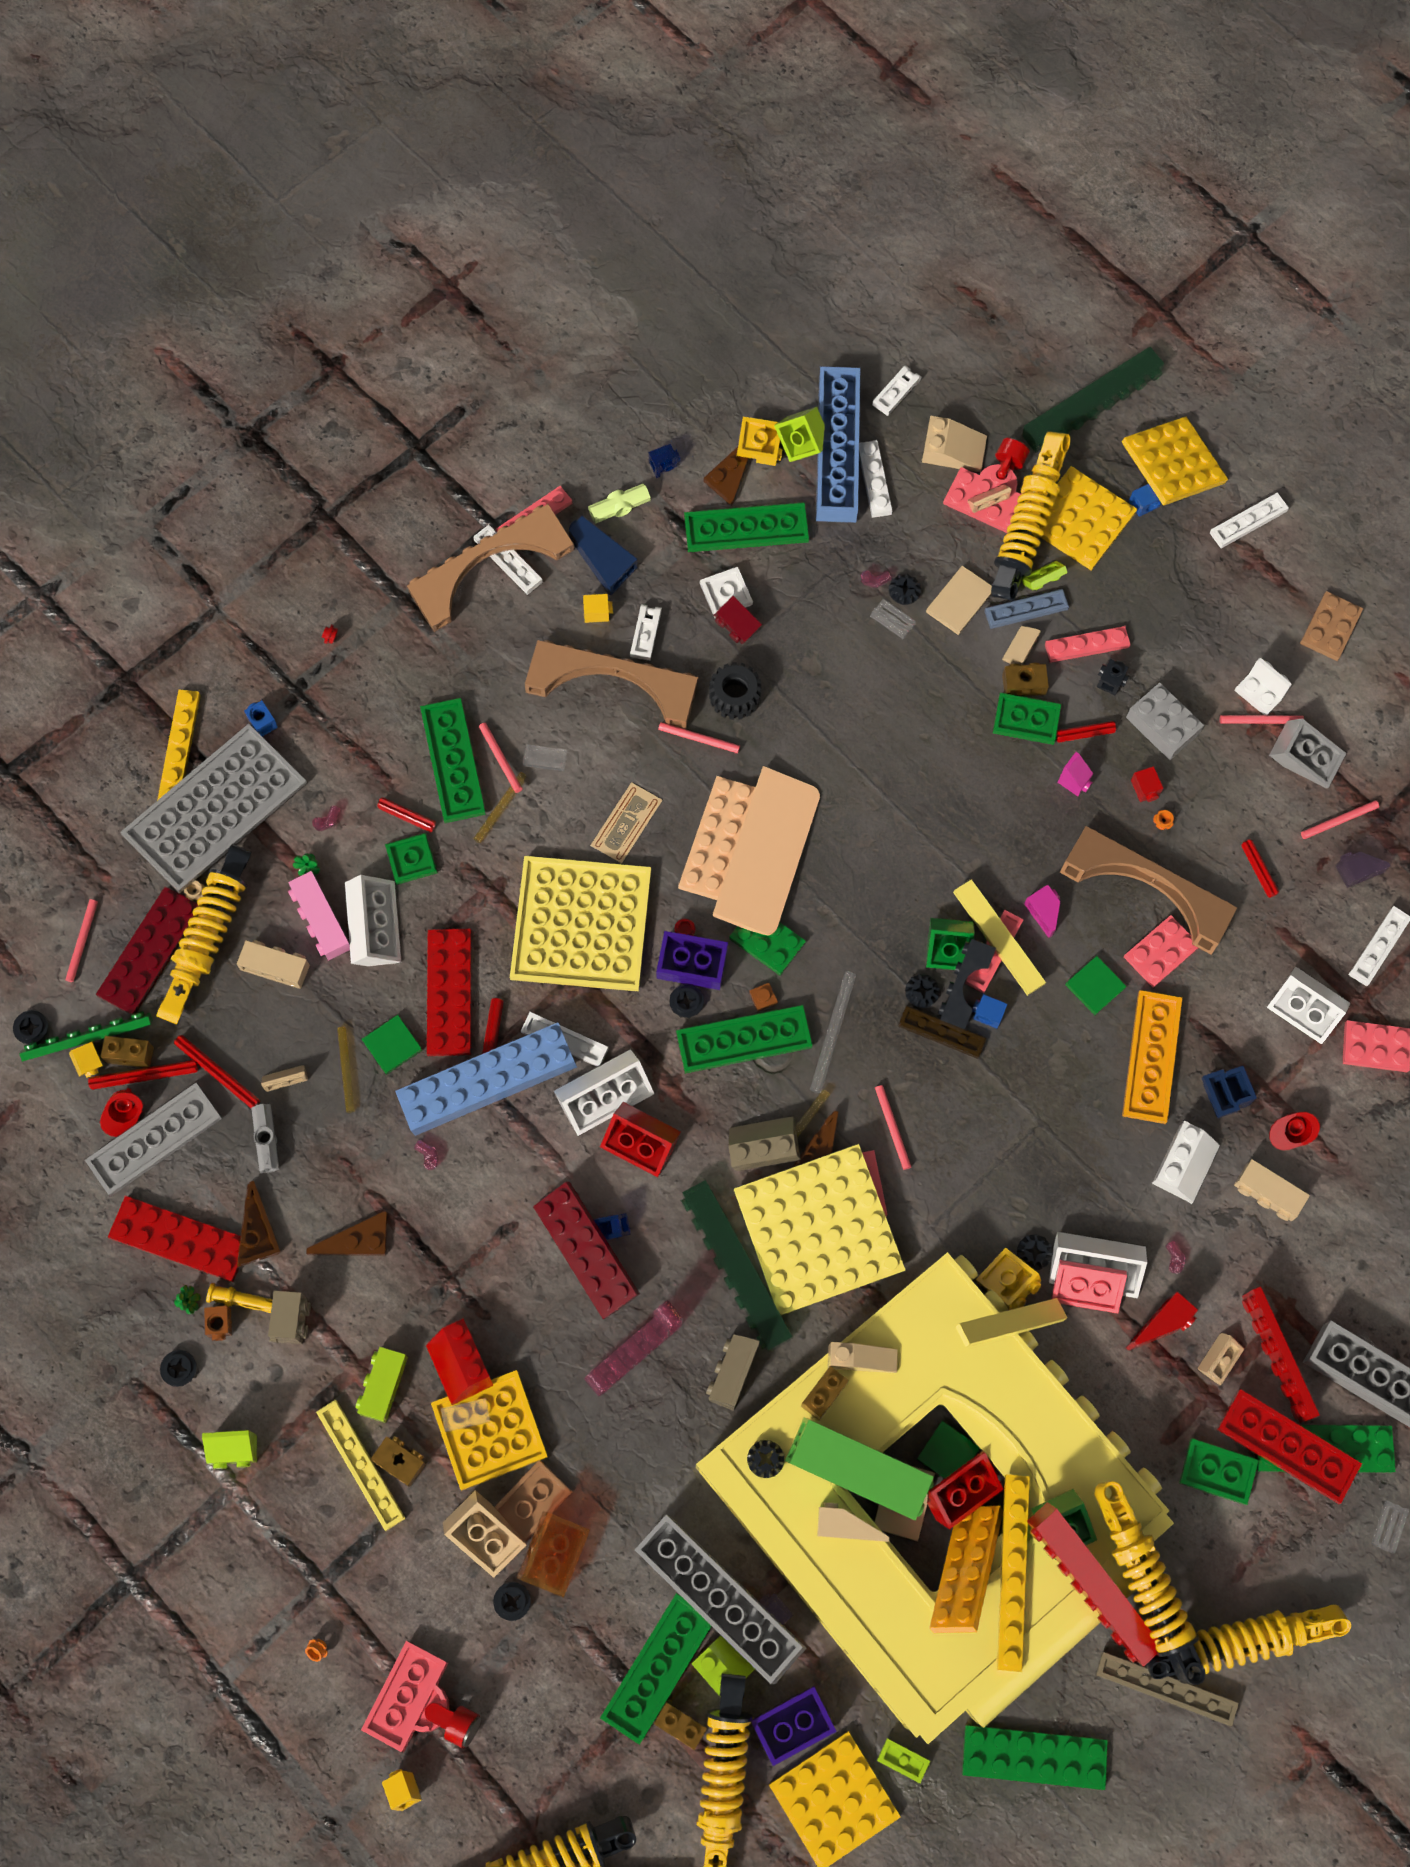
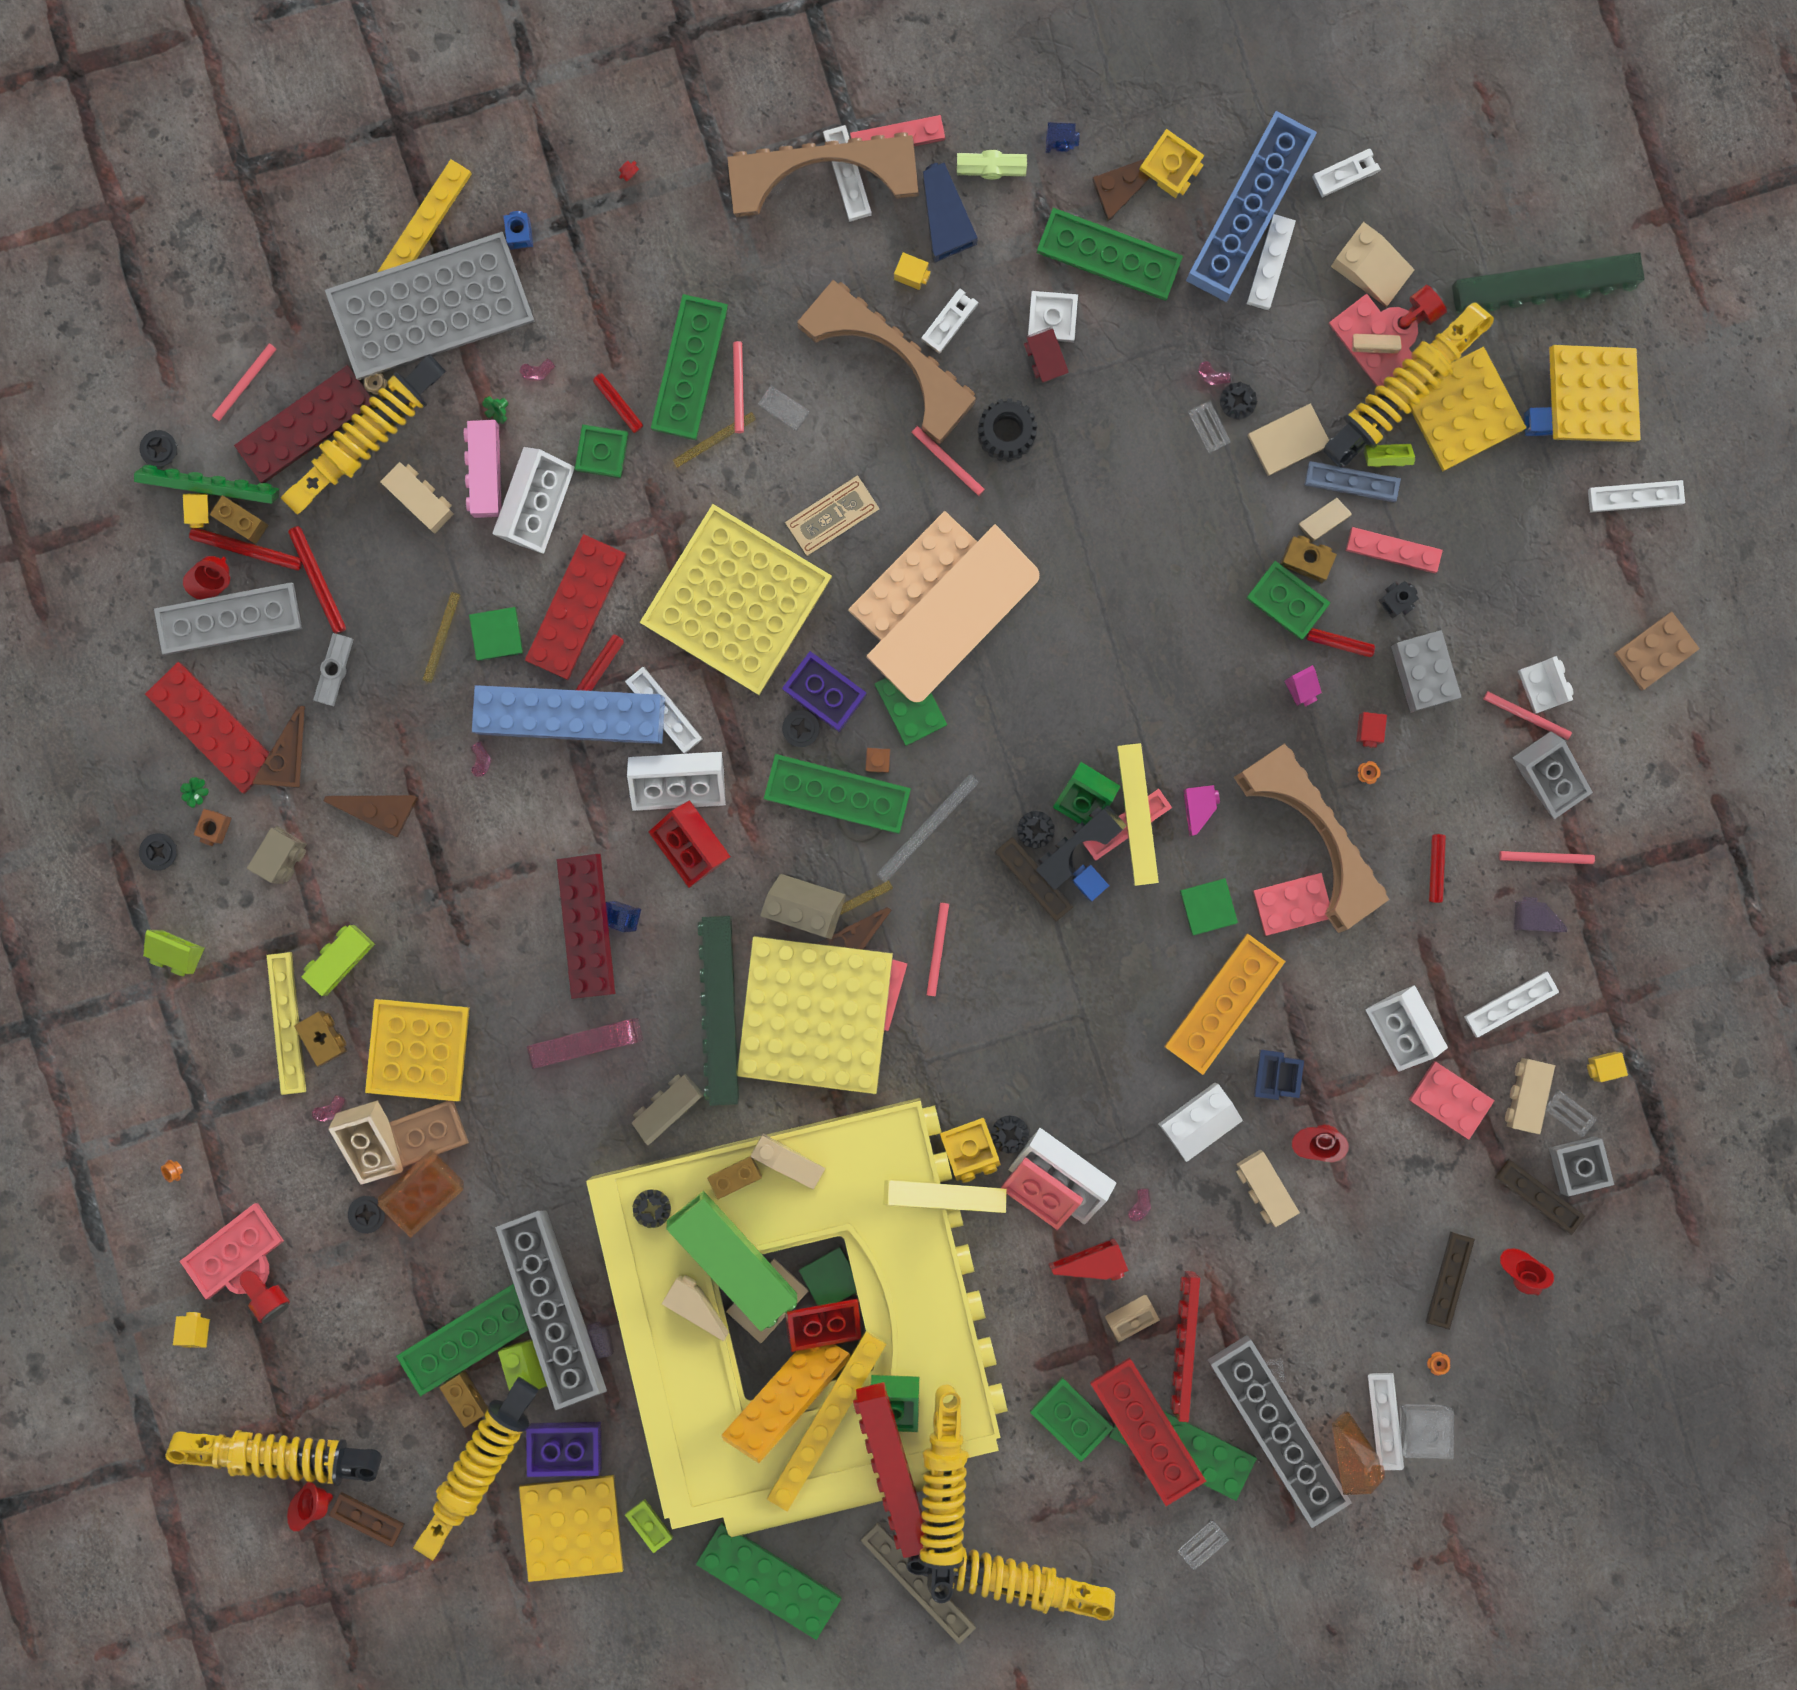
camera: 25 degrees right, 15 degrees up
yellow pin [206,1283,273,1313] -> none
tan slope [261,1065,308,1092] -> none
red slope [426,1318,494,1405] -> none
clear tile [441,1398,491,1432] -> none
red plate [674,919,696,936] -> none
lime slope [774,407,825,462] -> none
none -> clear pink arm [312,1095,346,1122]

